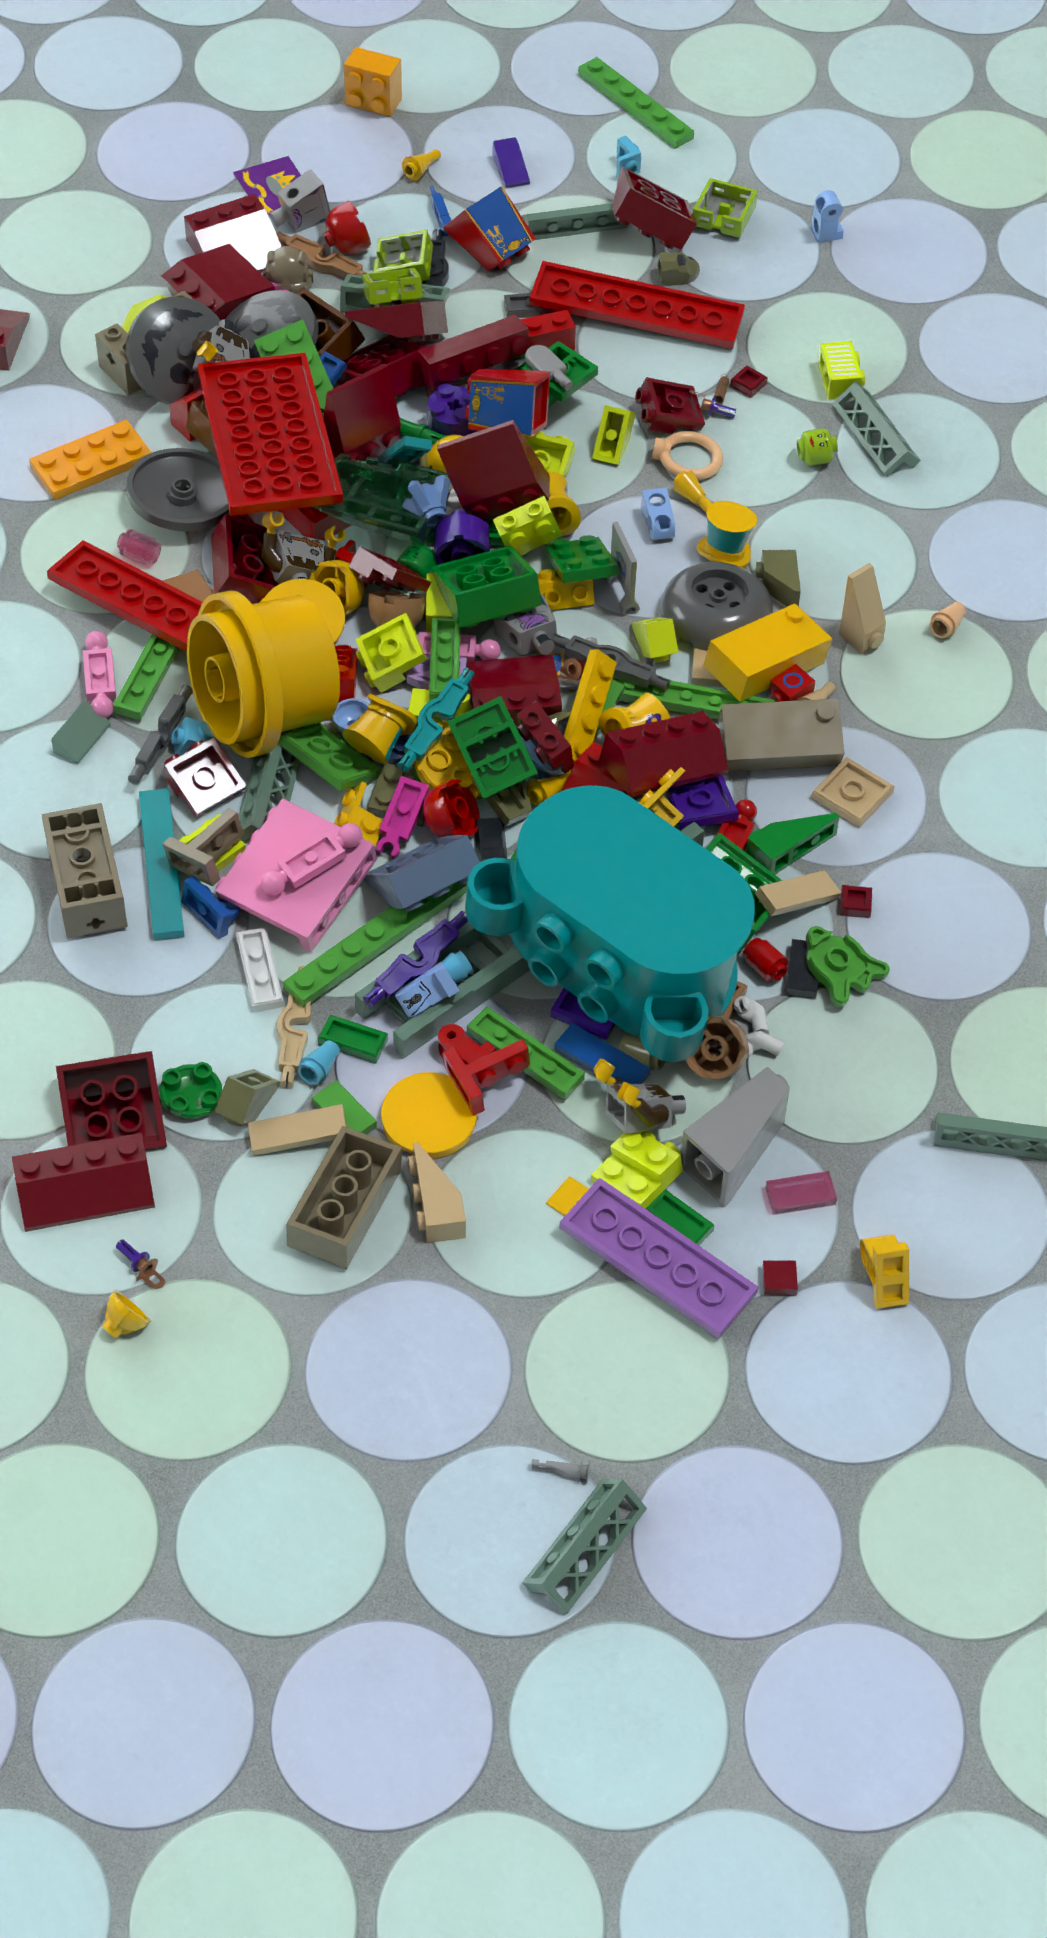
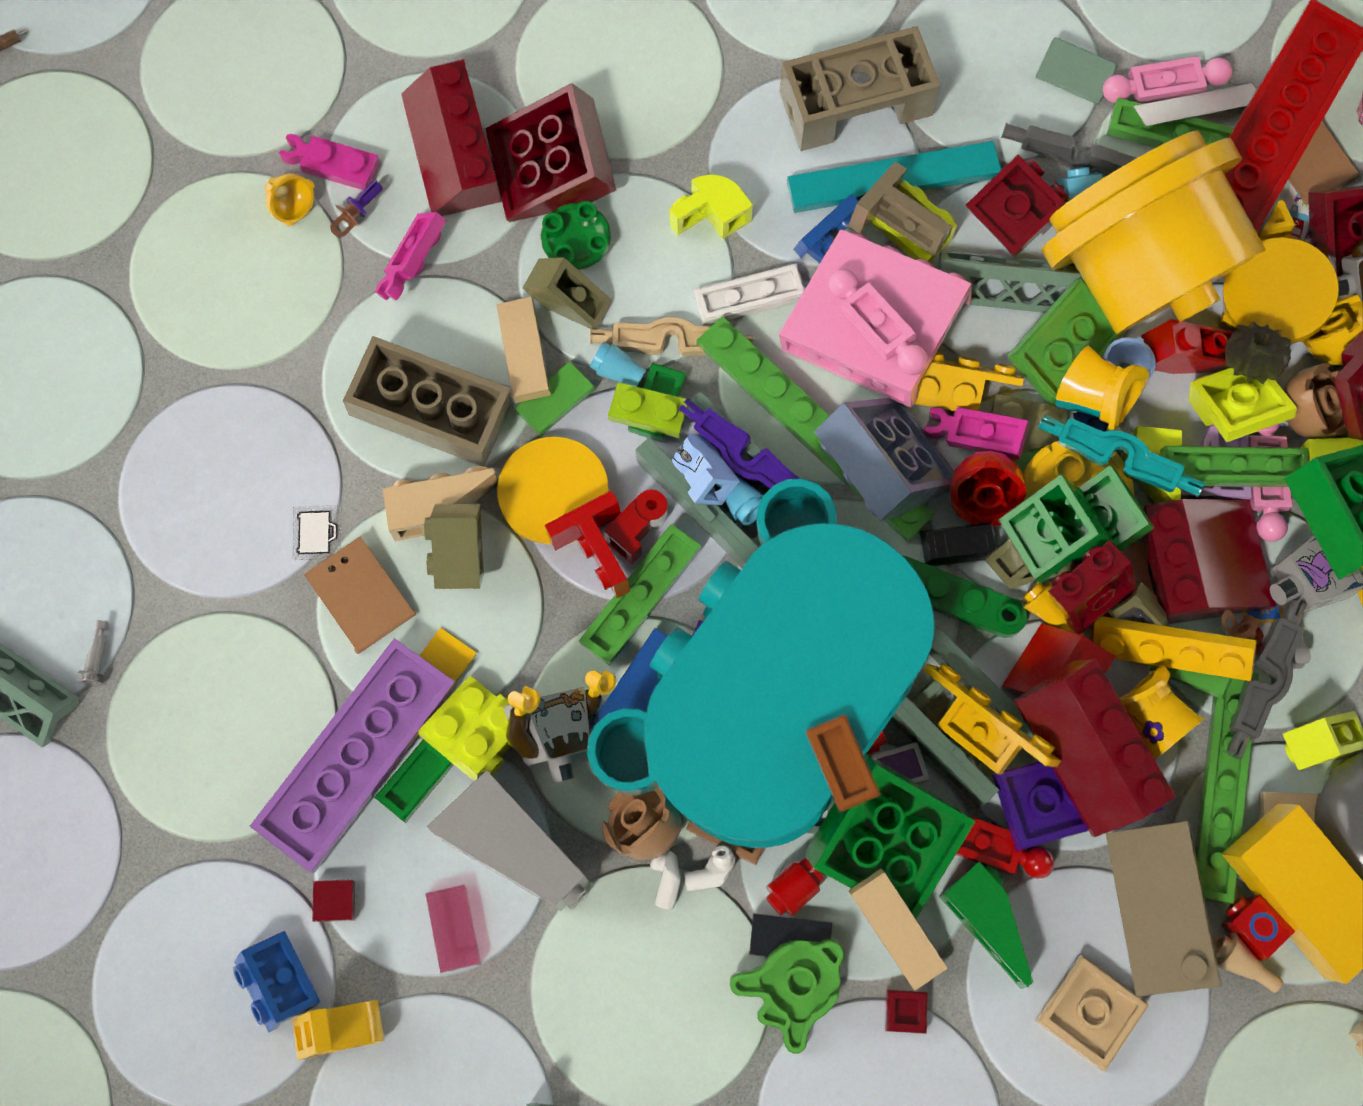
camera: 90 degrees right, 20 degrees up
none -> blue bracket [233,930,320,1032]
none -> dark pink plate [279,134,380,191]
none -> sticker [292,505,342,560]
none -> medium nougat container [304,536,416,654]
none -> dark pink plate [375,212,447,300]
none -> olive brick [424,504,484,589]
none -> lime plate [608,382,687,438]
none -> neon yellow brick [669,174,753,239]
none -> dark orange tile [805,714,880,812]
none -> white sticker [1133,83,1256,126]
none -> clear smoke gear [1224,321,1292,384]

